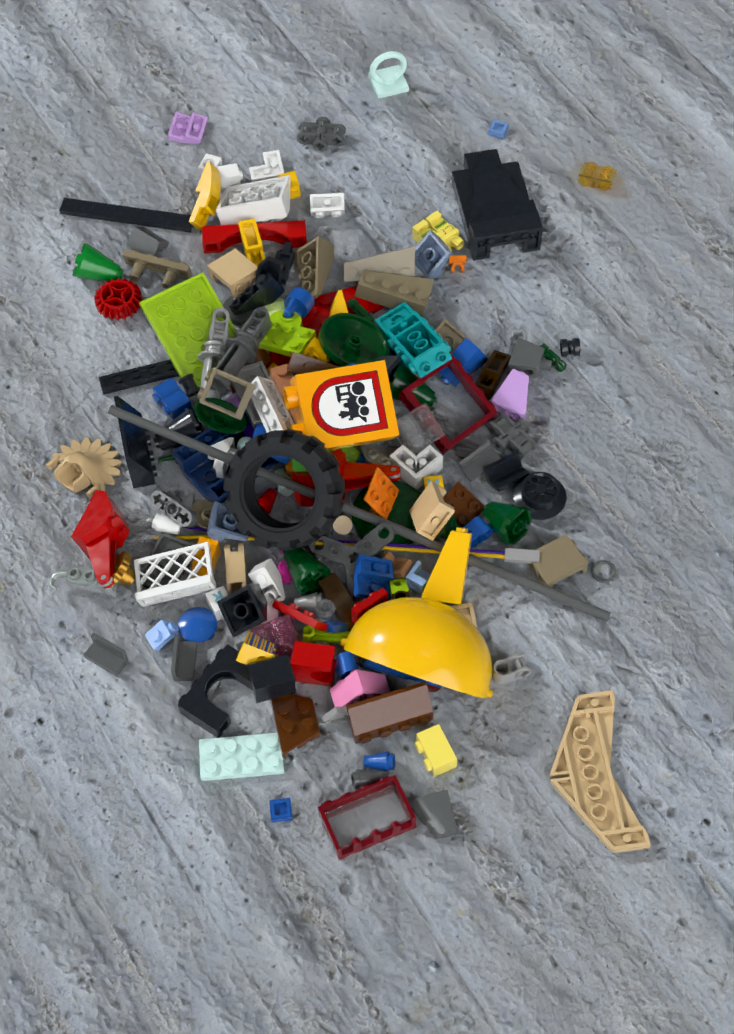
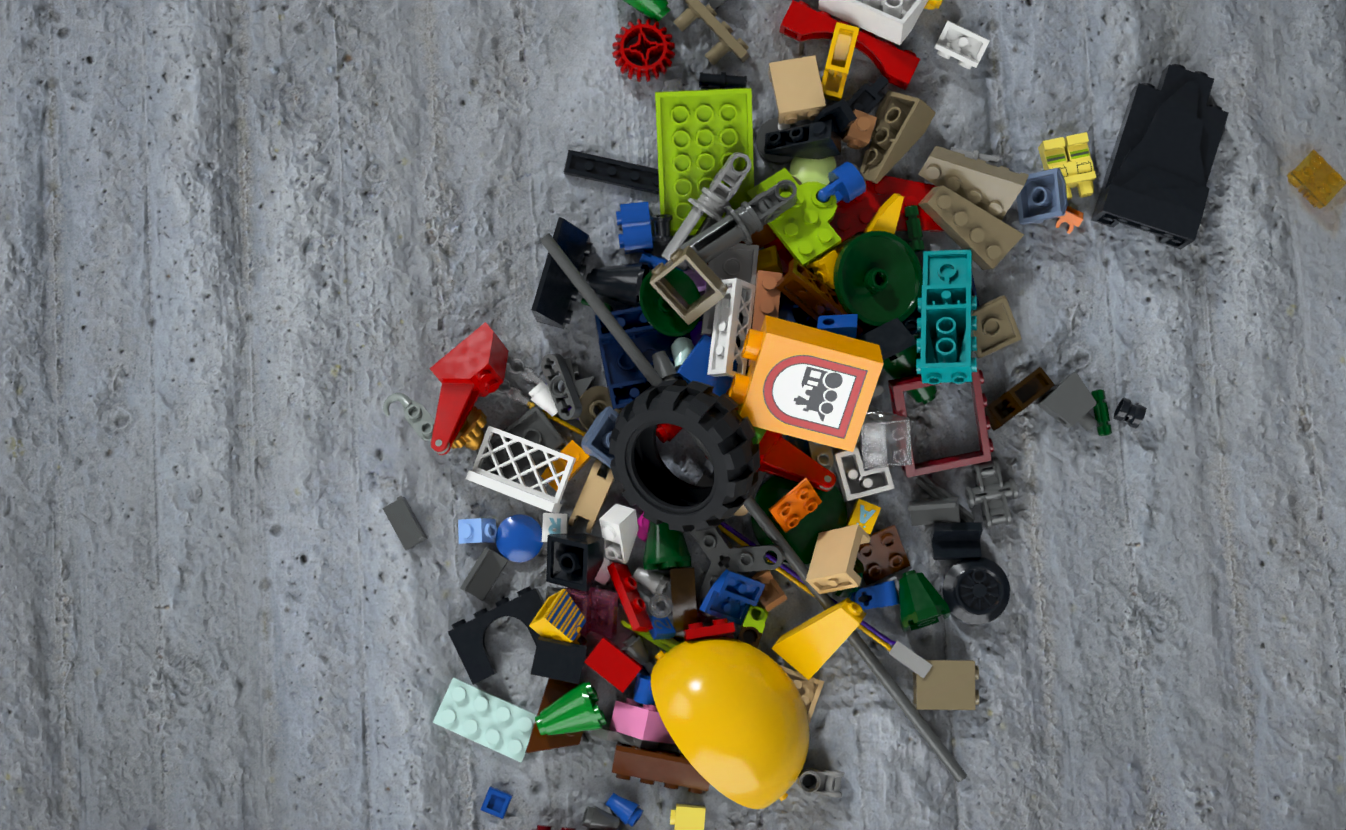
camera: 25 degrees right, 25 degrees up
tan piece [46,437,122,498] -> none
white slope [208,437,235,478] -> none
light blue panel [406,560,431,595] -> none
blue slope [439,338,488,387] -> none
medium blue tile [488,120,509,139] -> none
lavender slope [491,369,529,423] -> none
dark grey piece [591,560,616,583] -> none
none -> green cone [535,682,607,735]
none -> medium nougat bracket [842,109,877,149]

